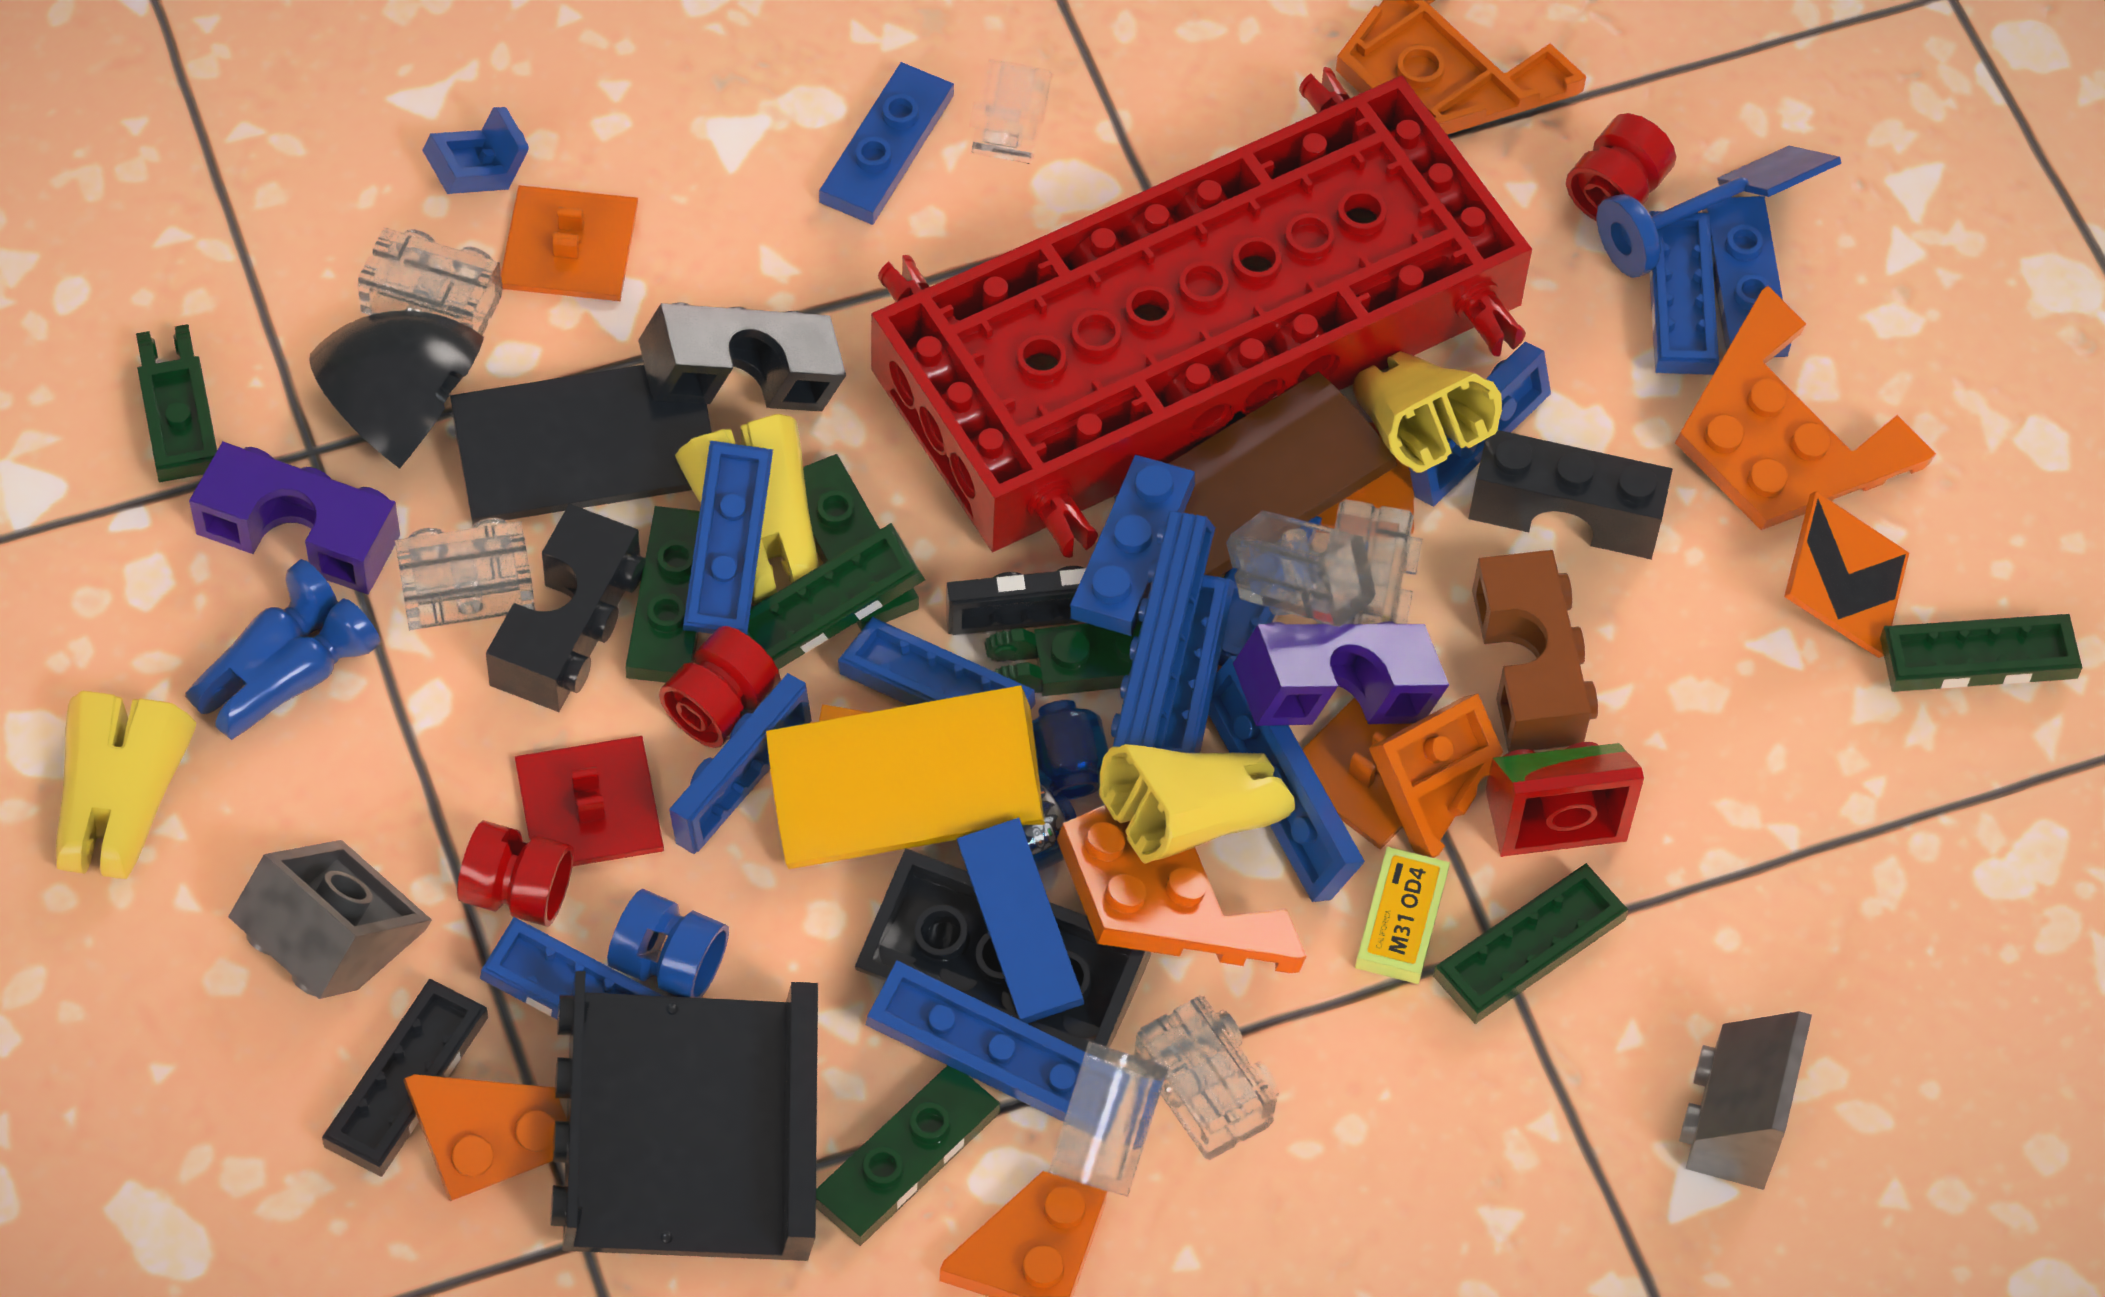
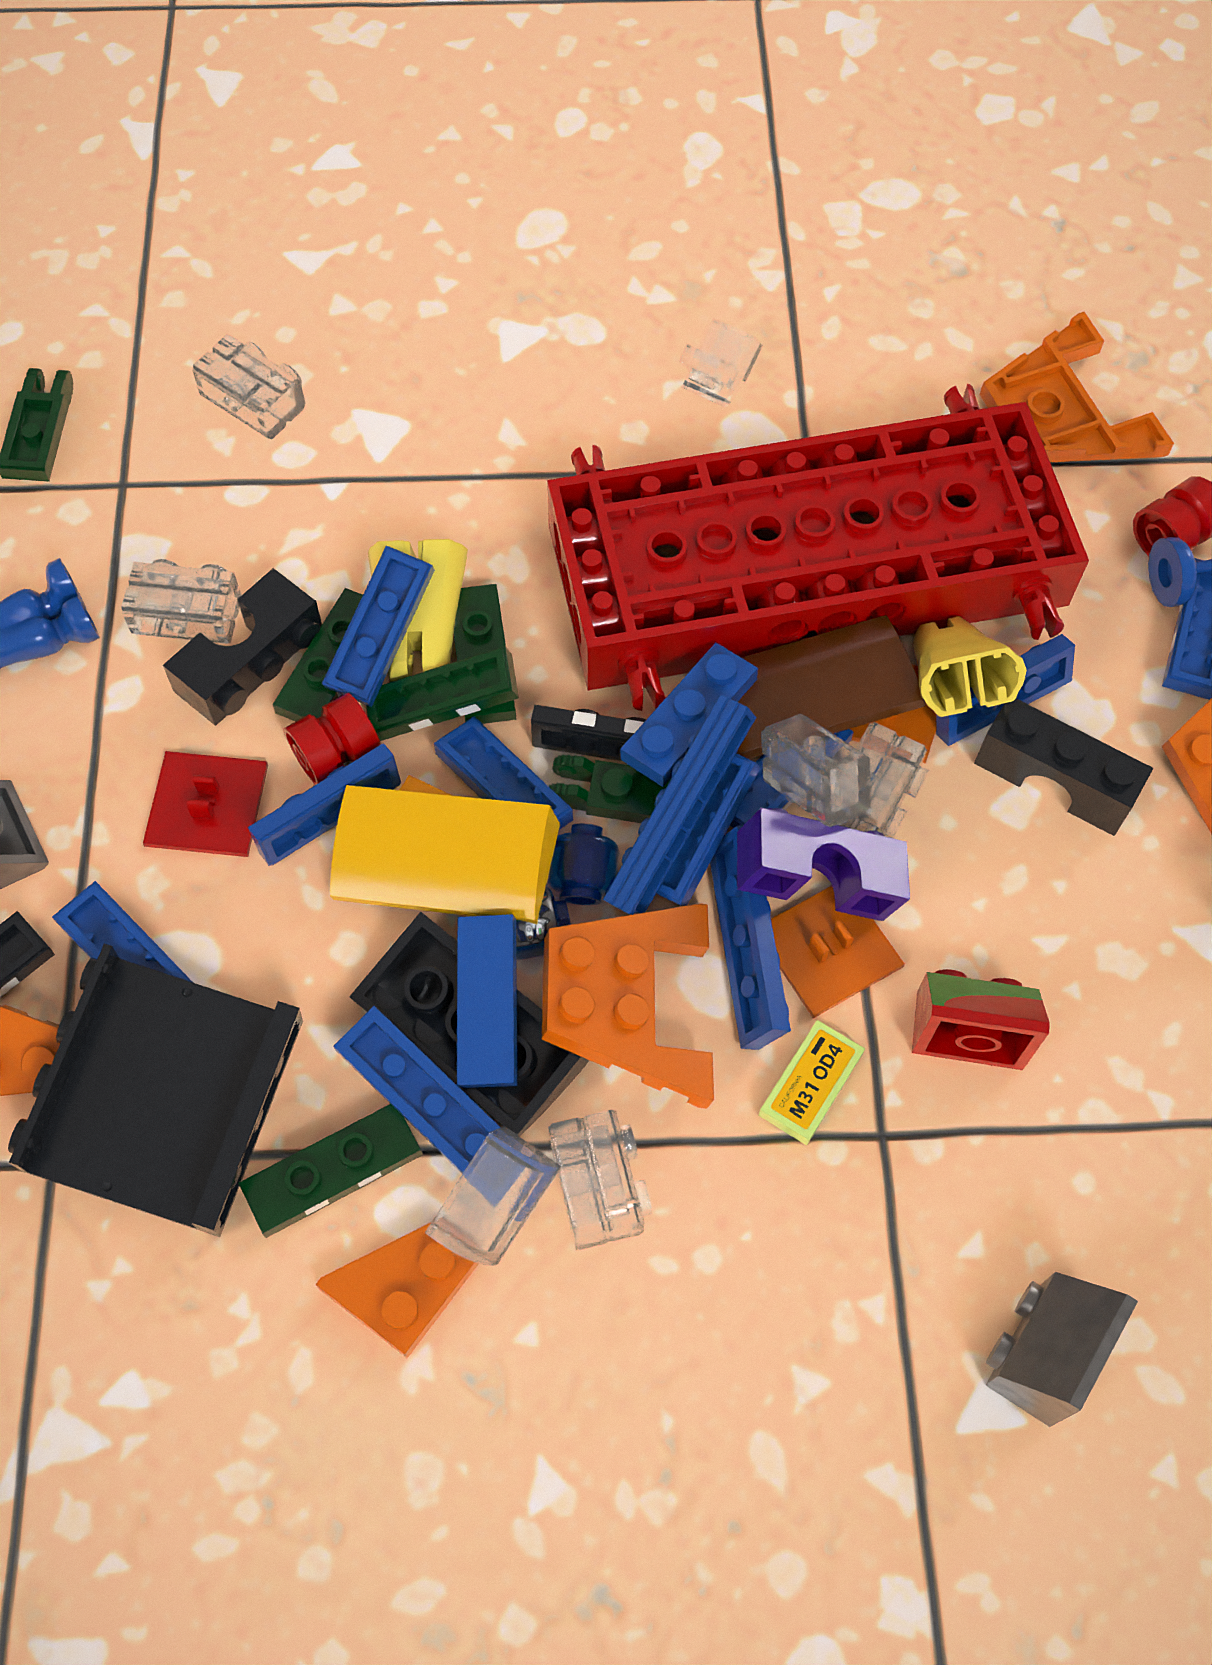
camera: 20 degrees right, 5 degrees up
dark purple arch [189,441,400,595] -> none
black brick [309,310,484,469] -> none
blue bracket [422,107,529,194] -> none
black slope [450,365,712,526] -> none
red wheel [457,820,574,927] -> none
orange piece [499,185,638,301] -> none
blue wheel [607,888,729,998] -> none
arch [638,302,846,412] -> none
blue plate [819,62,954,225] -> none
light yellow piece [1099,744,1295,864] -> none
orange wing [1369,693,1503,858] -> none
dark green plate [1433,863,1629,1024] -> none
dark orange arch [1472,550,1598,753] -> none

